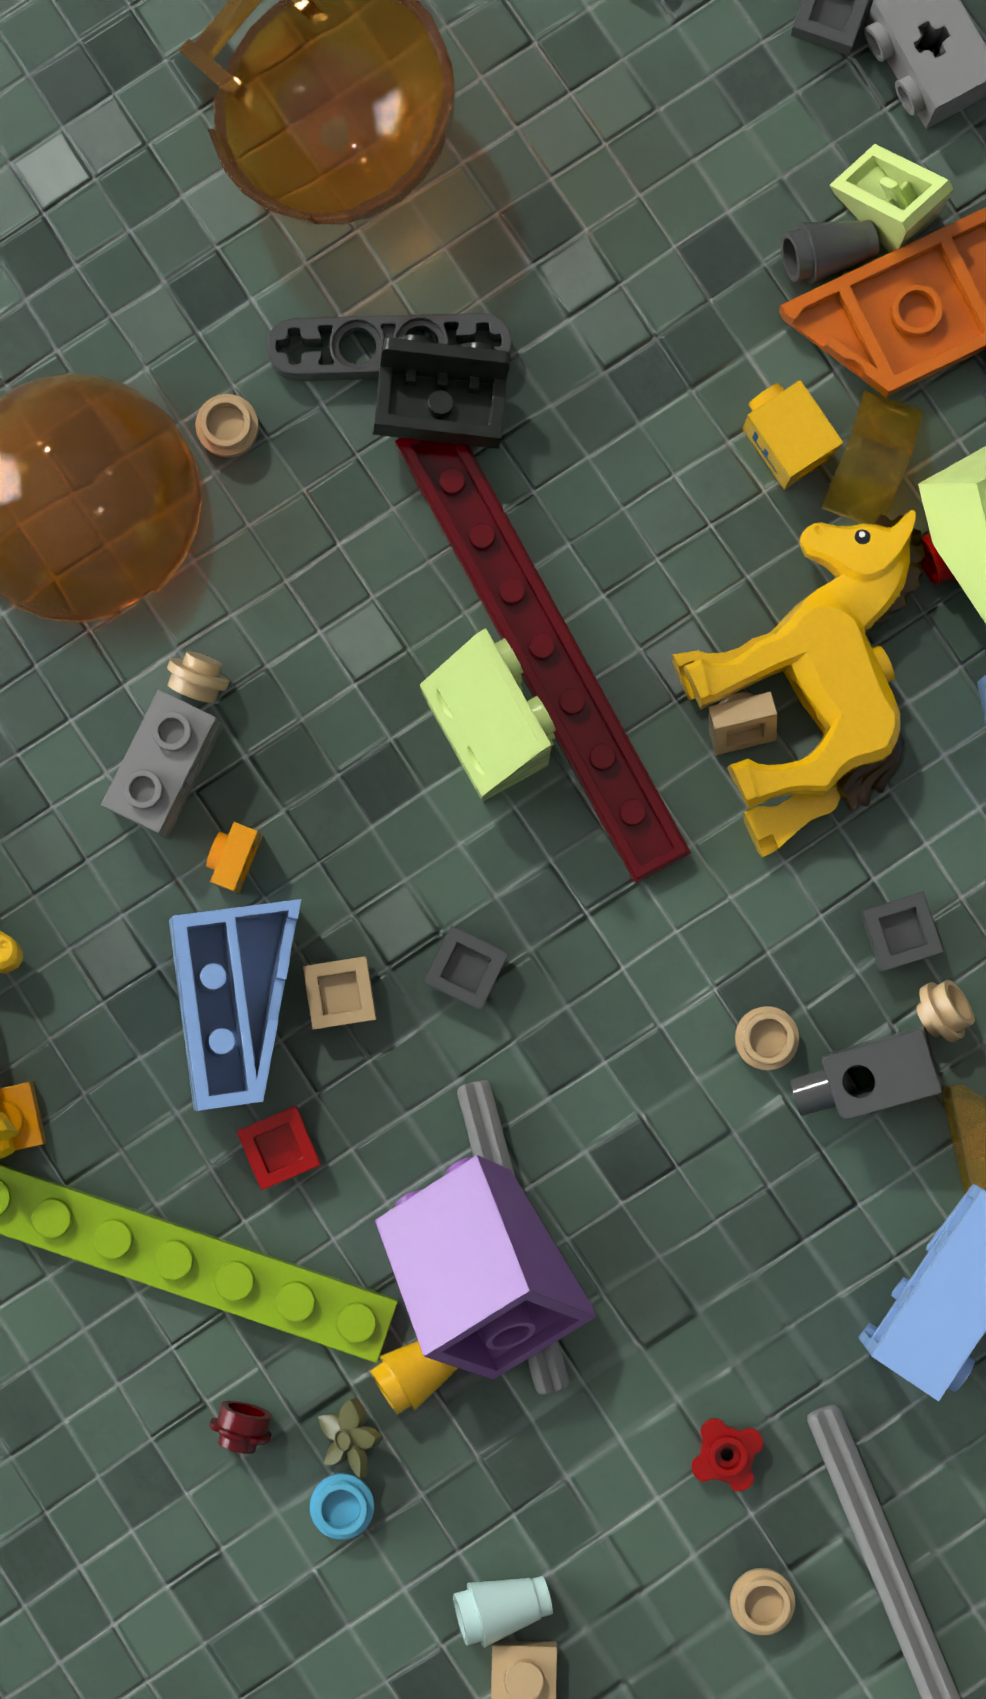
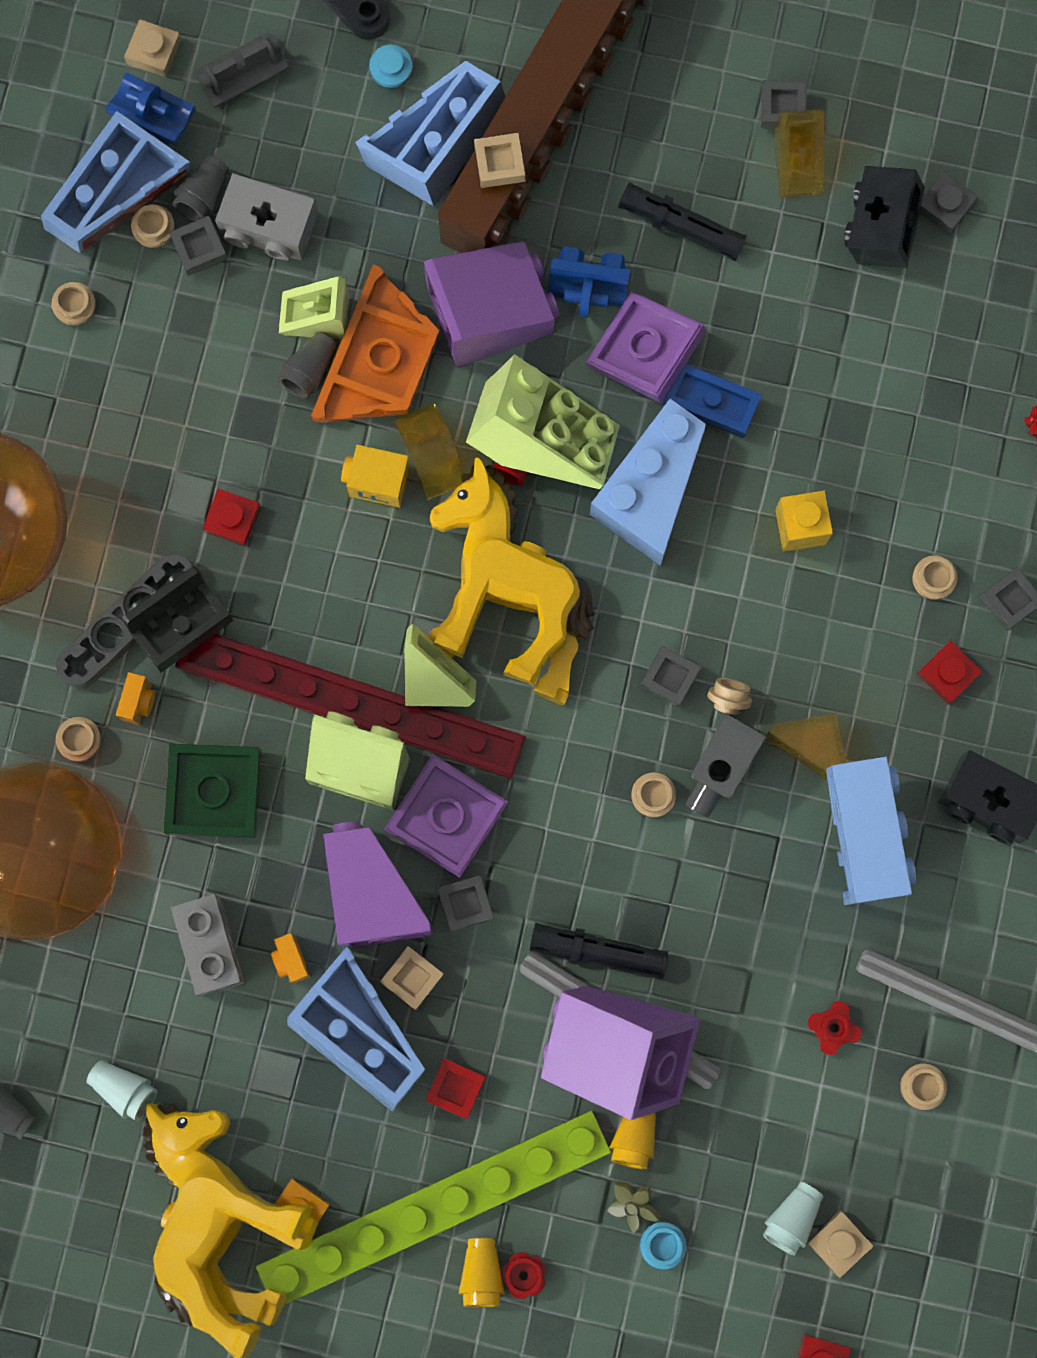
camera: 45 degrees left, 5 degrees down
tan plate [167,651,230,703] -> none
dark red plate [210,1401,272,1454] -> none
tan plate [708,691,777,756] -> none
none -> light orange plate [116,672,155,726]
none -> dark green plate [164,743,261,838]
none -> red plate [202,488,261,547]
none -> medium lavender slope [323,821,434,949]
none -> medium lavender plate [384,754,508,879]
none -> yellowish green slope [404,624,476,707]
none -> yellow cone [459,1238,505,1307]
none -> red plate [501,1252,546,1299]
none -> black pin [529,922,669,980]

